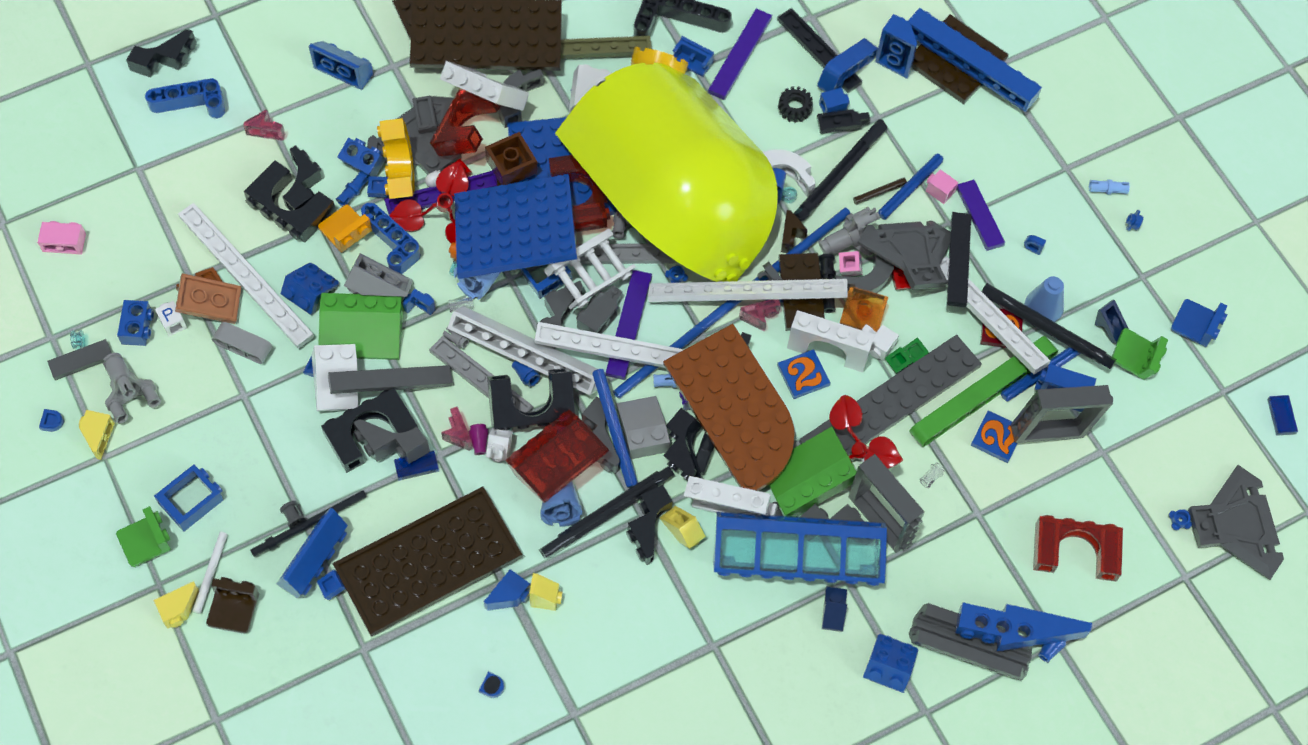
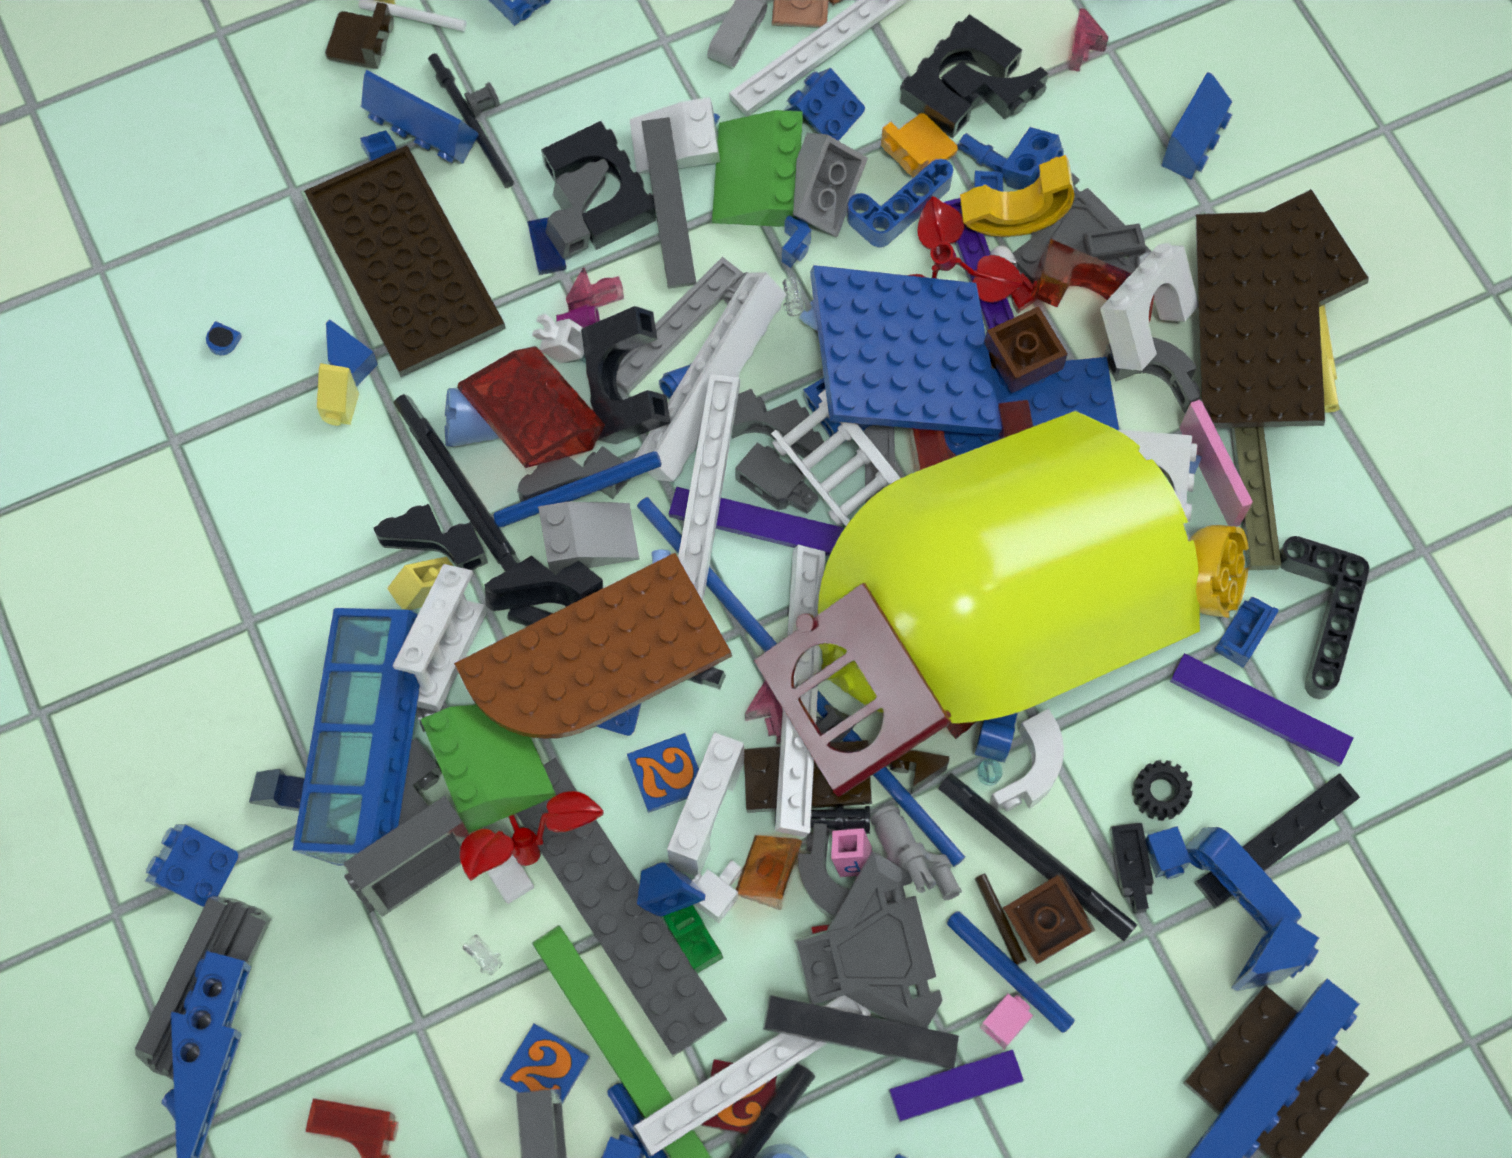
camera: 95 degrees right, 5 degrees up
none -> blue slope [637,862,706,917]
none -> door [754,583,952,797]
none -> reddish brown brick [1003,874,1096,964]
none -> bright pink tile [1179,400,1253,527]

